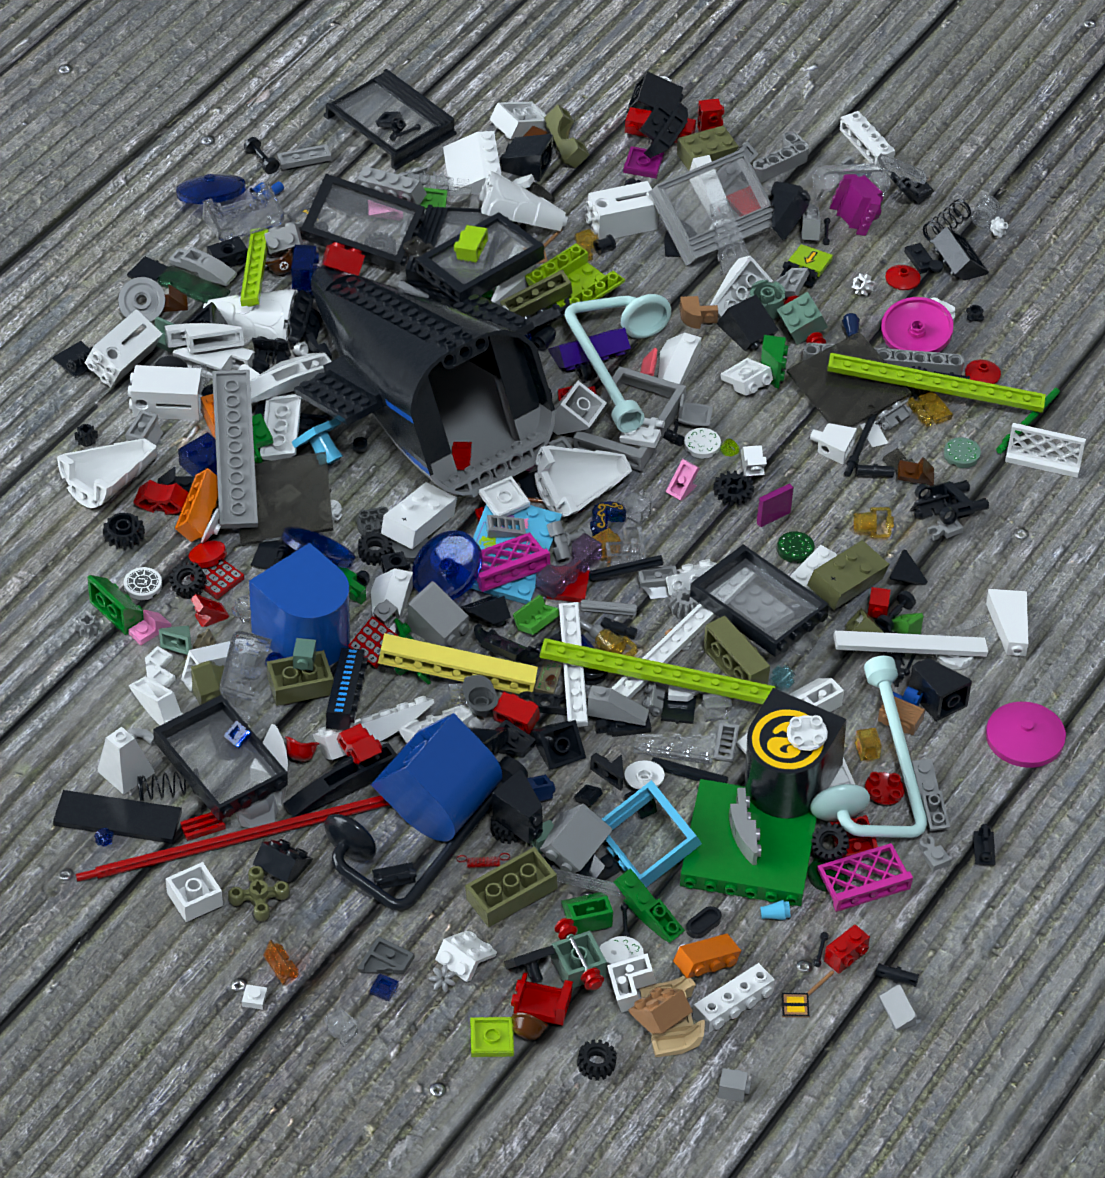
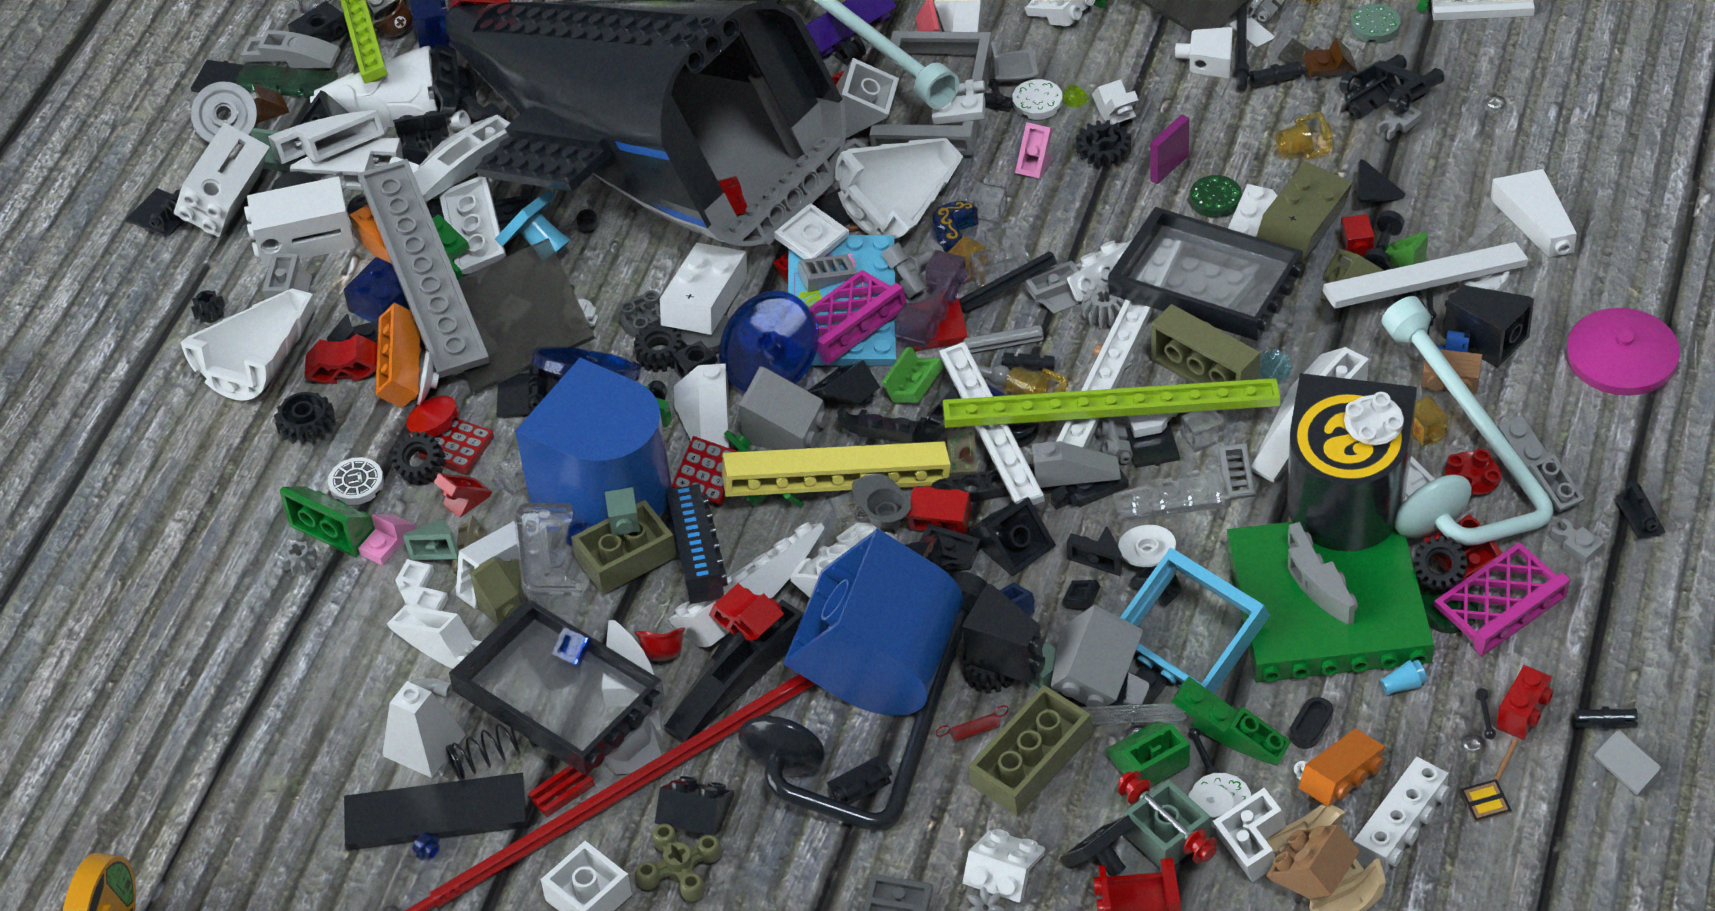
camera: 10 degrees left, 0 degrees up
light grey brick [373,599,400,628] -> none
black axle [652,757,728,783] -> none

